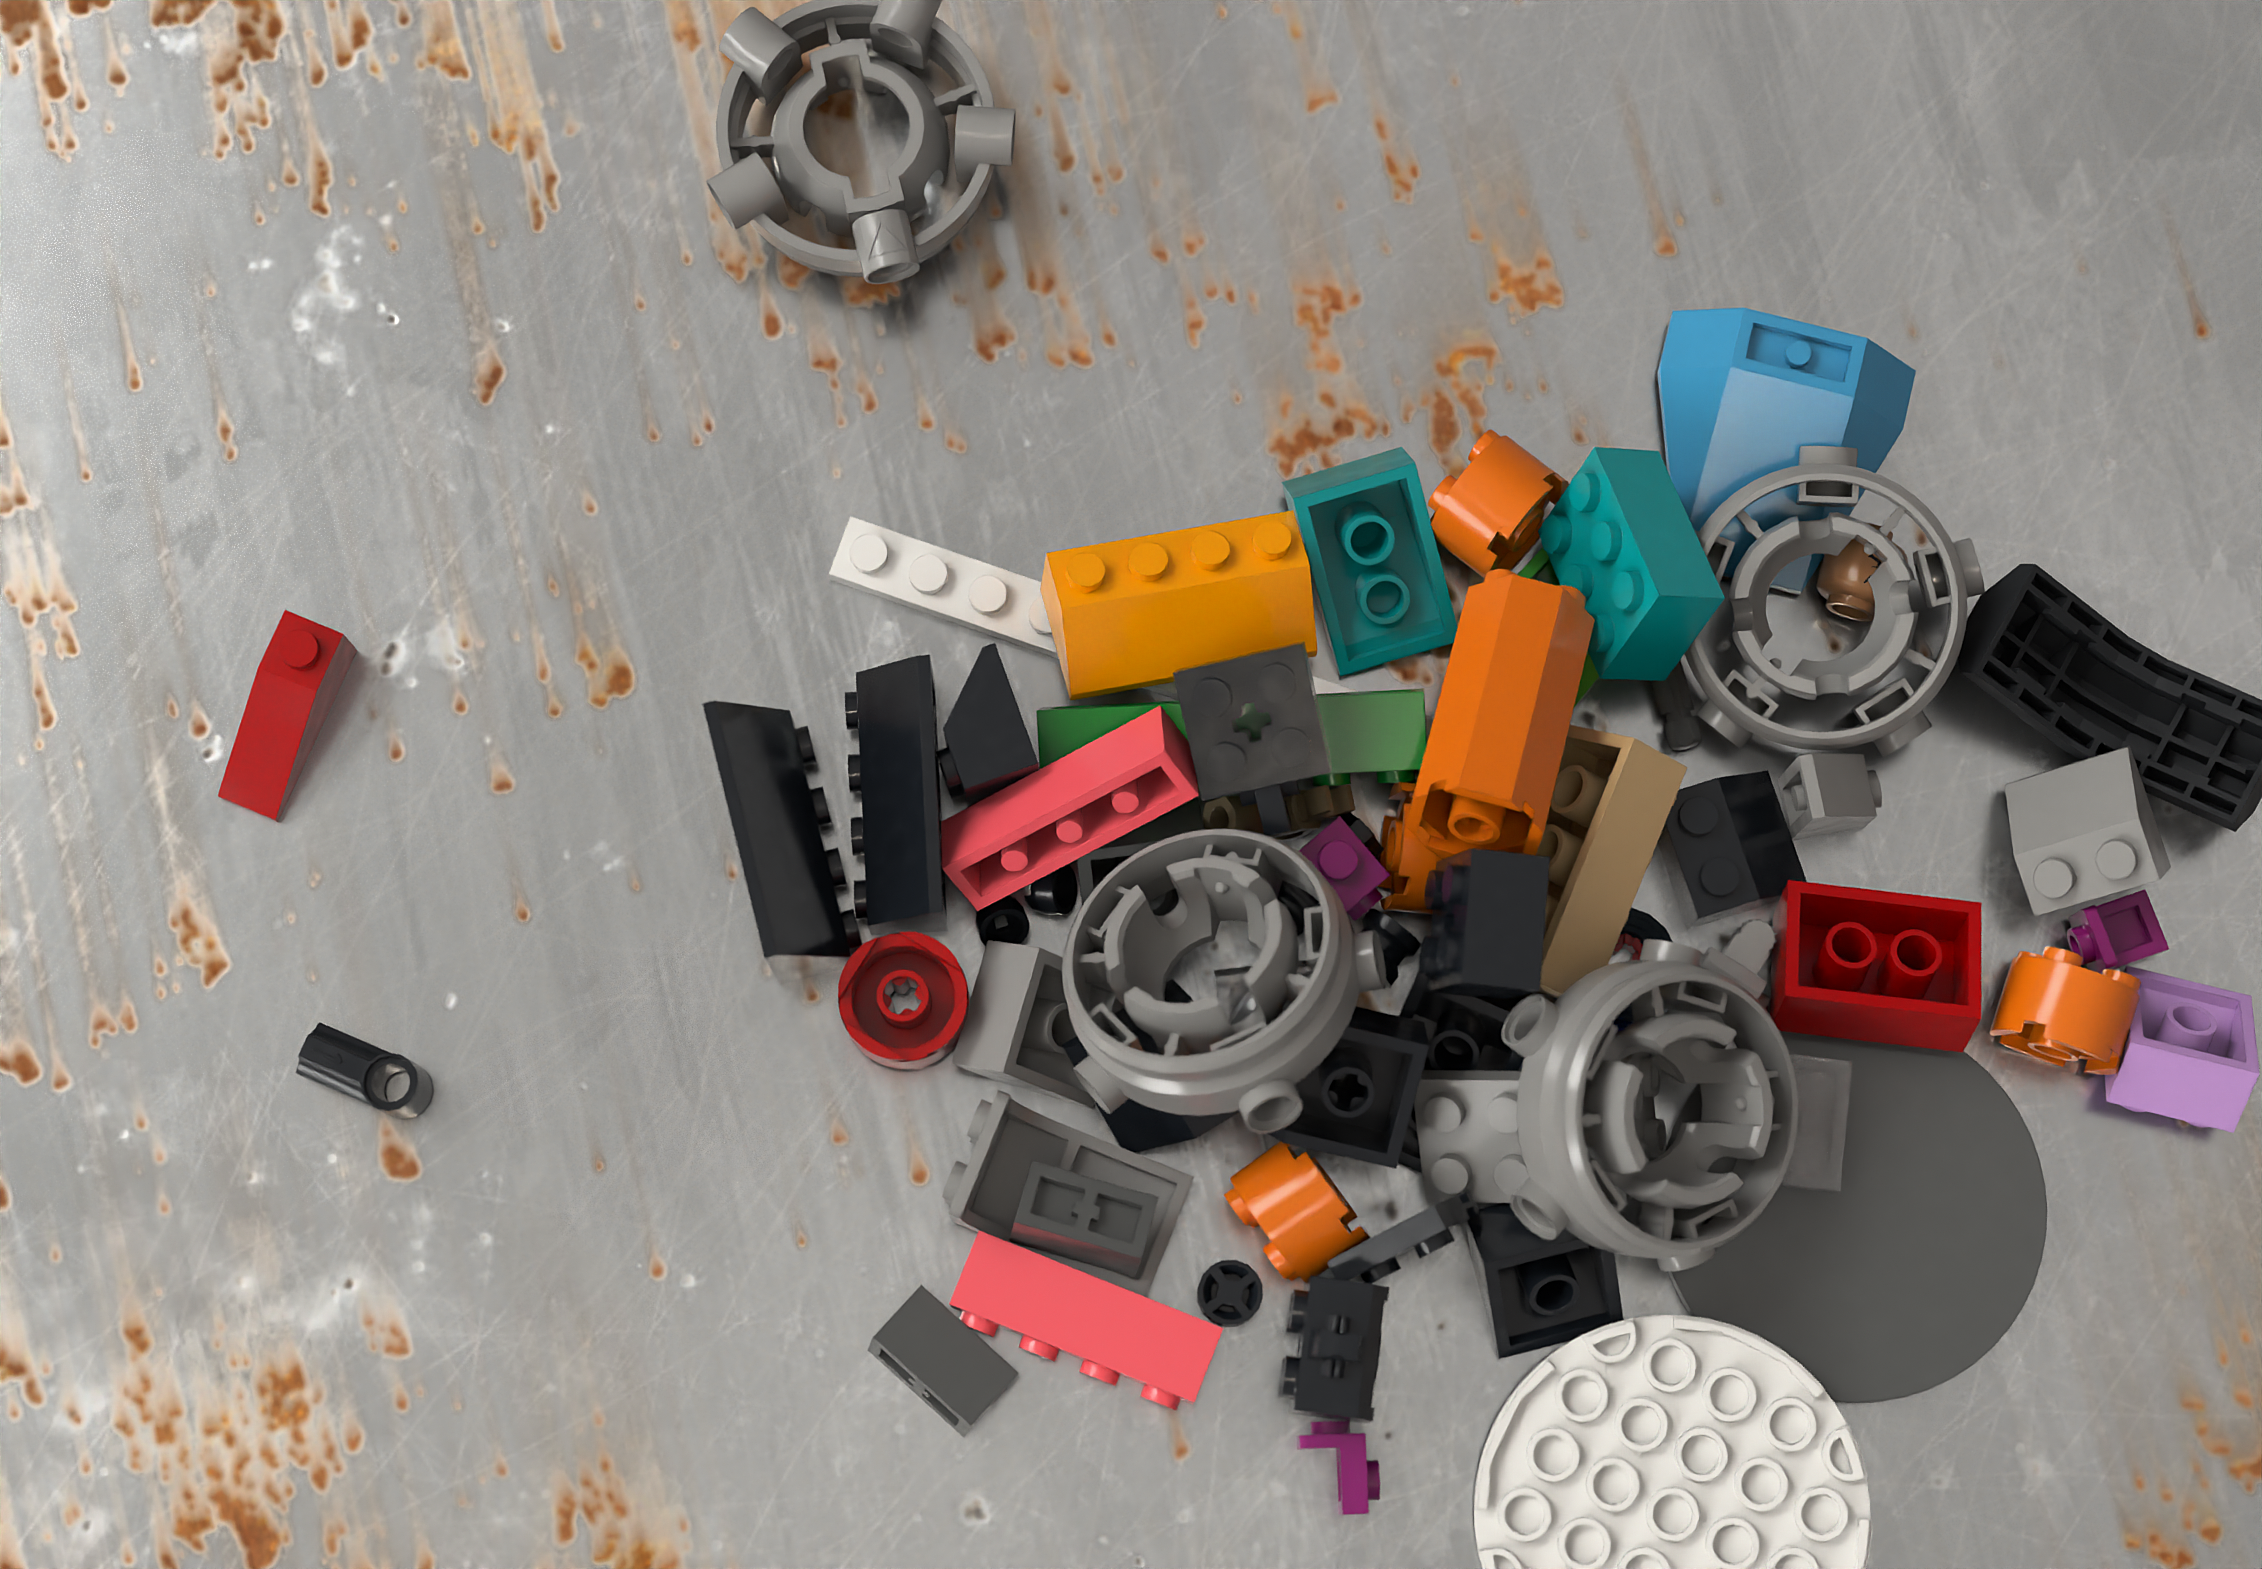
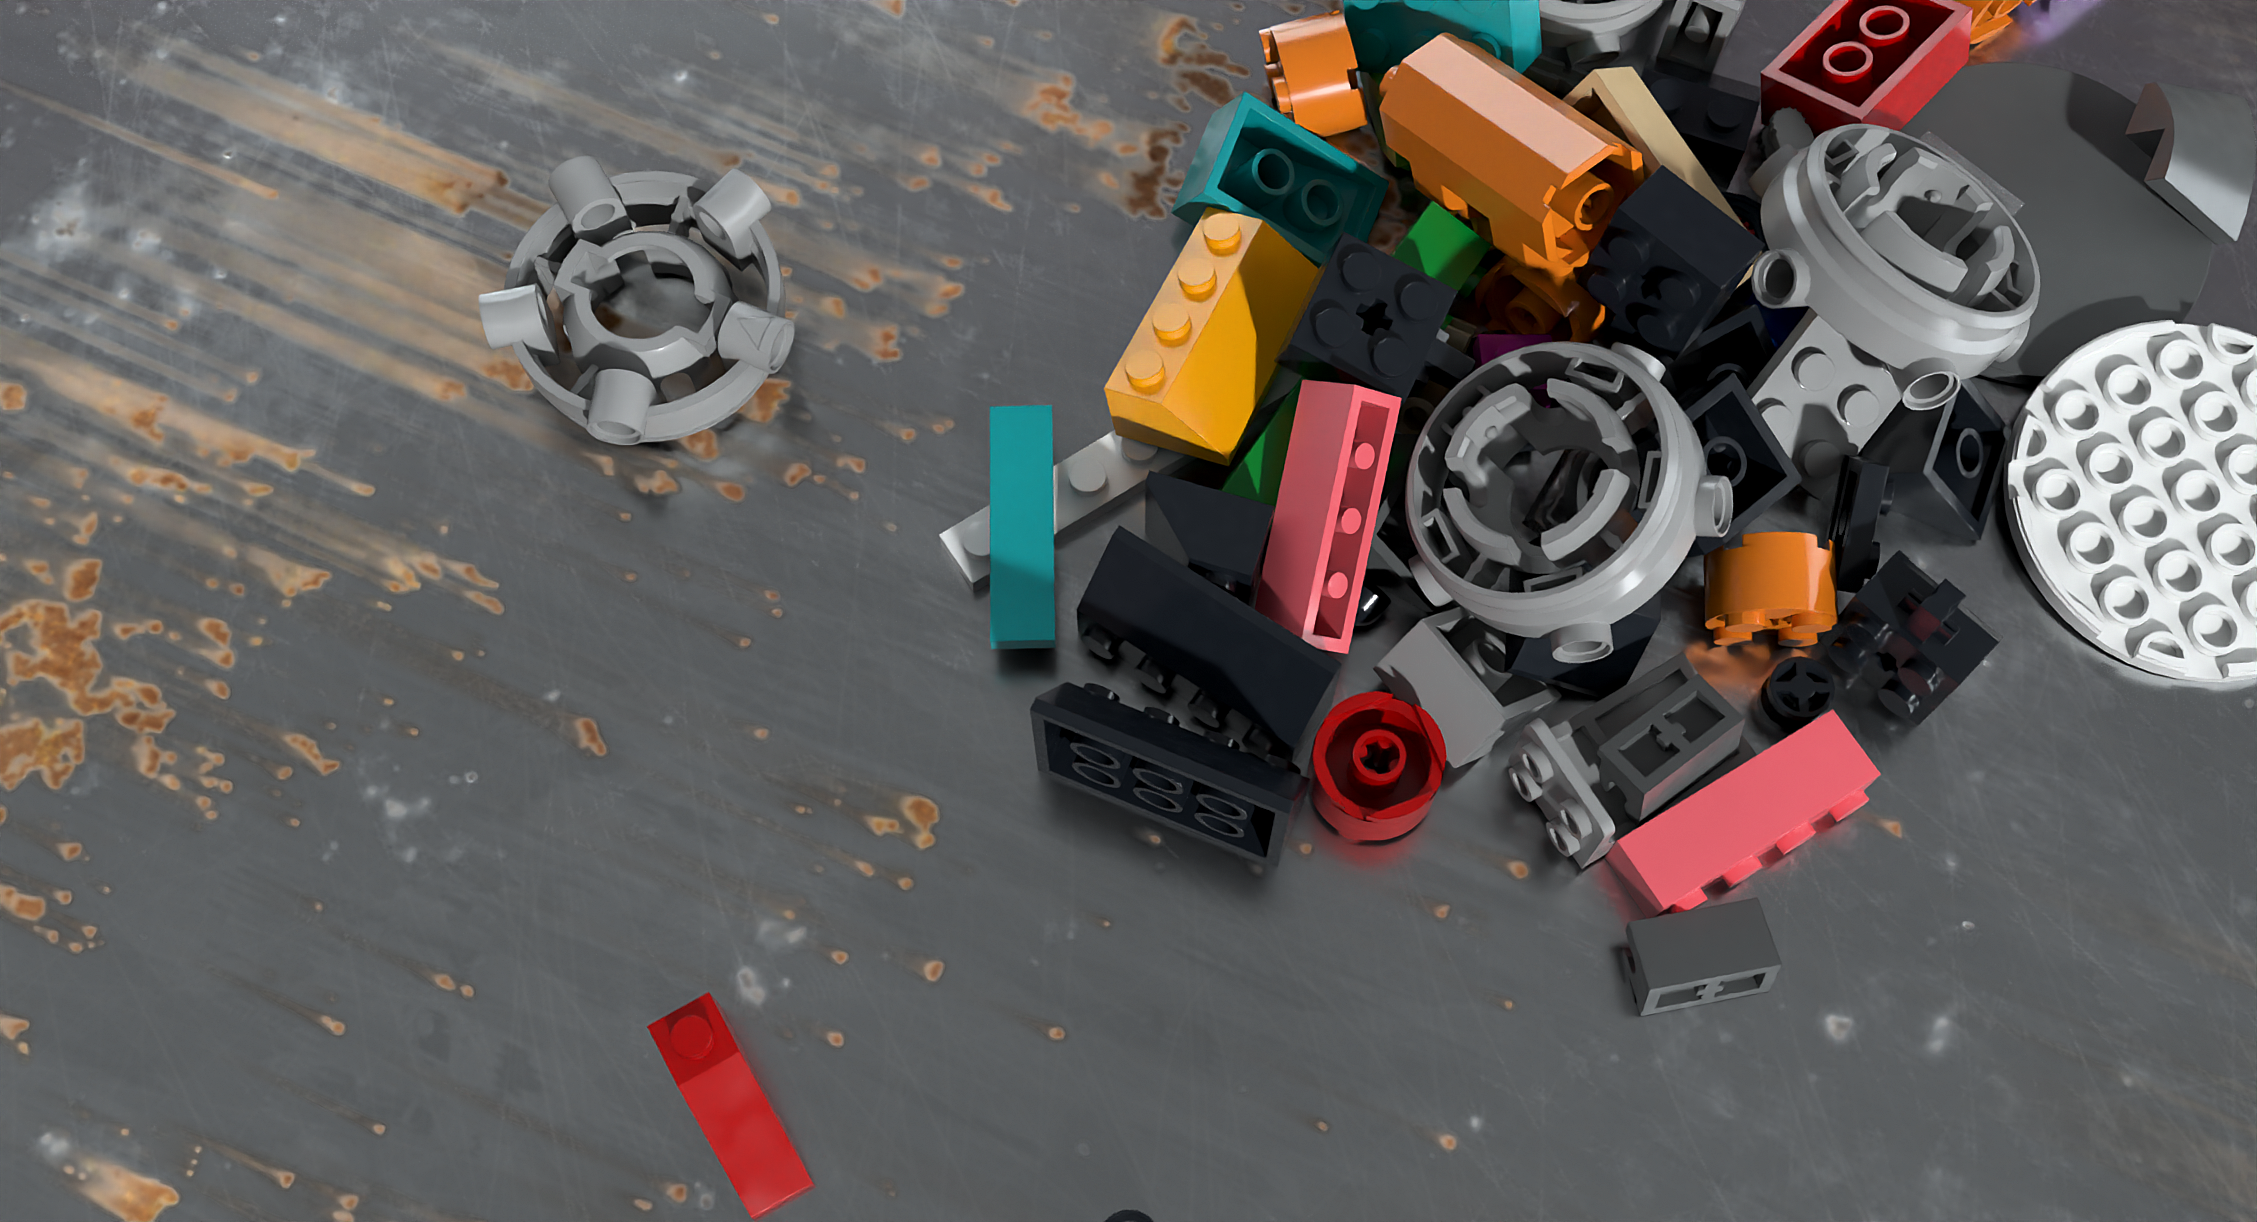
camera: 50 degrees left, 10 degrees down
black hinge [975,895,1030,946] -> none
magenta bracket [1296,1421,1380,1515] -> none
none -> teal tile [990,405,1056,649]
none -> dark grey slope [2125,82,2256,244]

